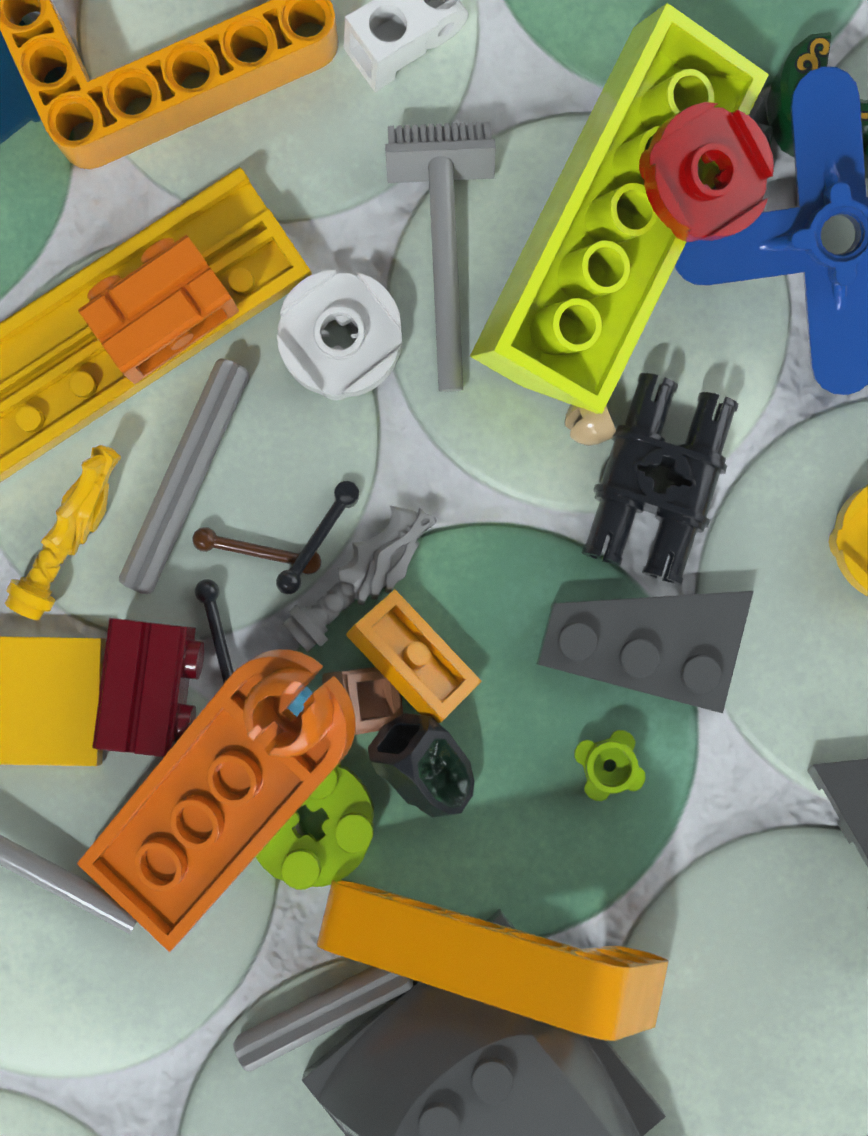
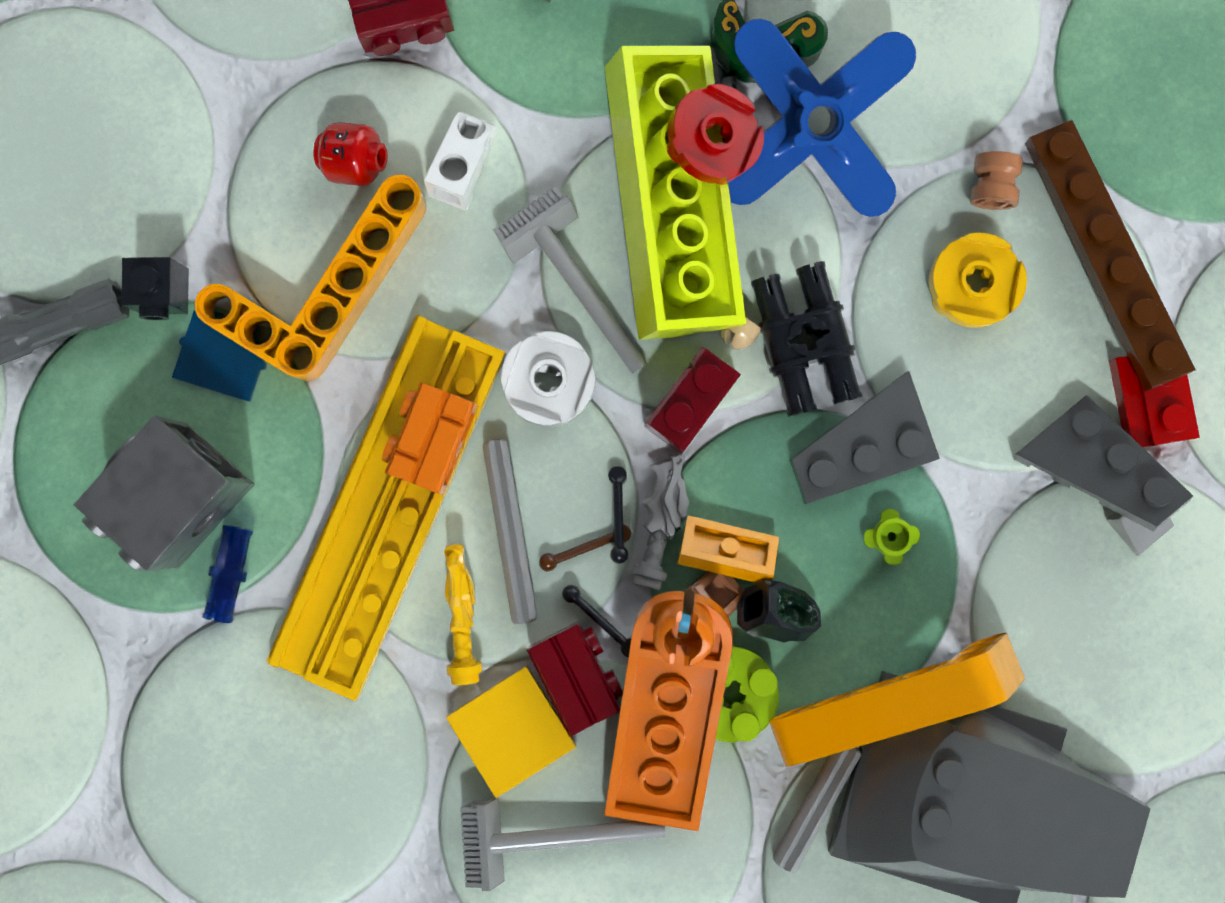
camera: 30 degrees left, 0 degrees up
none -> dark red brick [644,346,741,454]

